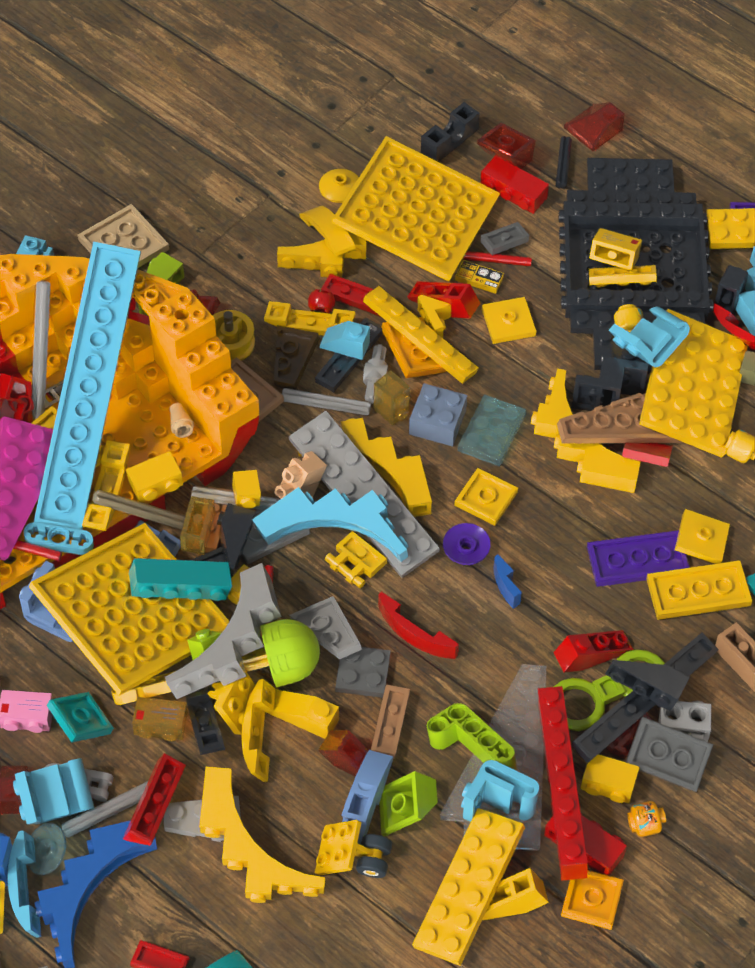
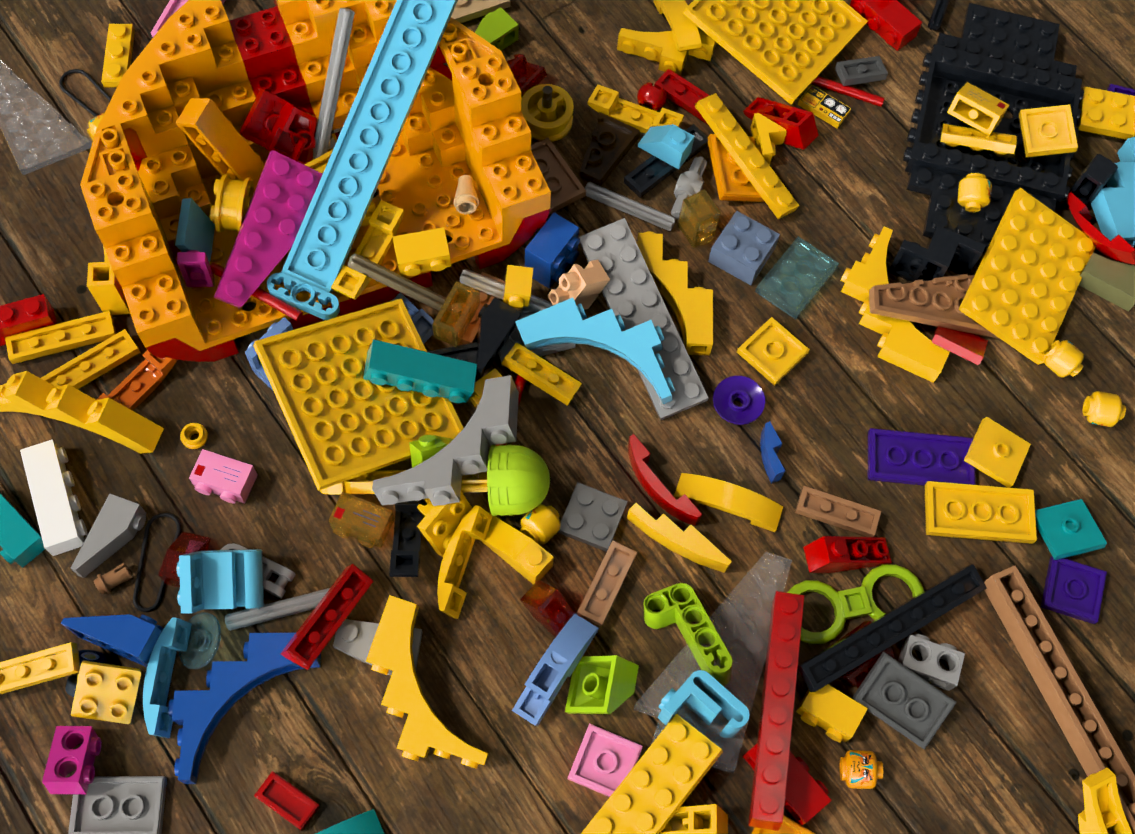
camera: 10 degrees right, 10 degrees up
teal tile [46,692,114,743] -> none
light grey wing [289,596,362,659] -> none
yellow plate [315,820,392,878] -> none
yellow plate [325,531,387,588] -> none
yellow plate [482,297,536,344] -> none
black slope [605,660,690,711] -> none
medium azure piece [609,306,690,367] -> none
none -> yellow plate [502,342,582,406]
none -> yellow head [520,504,561,545]
none -> blue brick [525,213,580,289]
none -> bright pink tile [567,723,643,797]
none -> yellow slope [627,503,732,573]
none -> yellow slope [674,473,783,532]
none -> medium nougat plate [795,486,881,537]
none -> yellow plate [1019,104,1078,157]

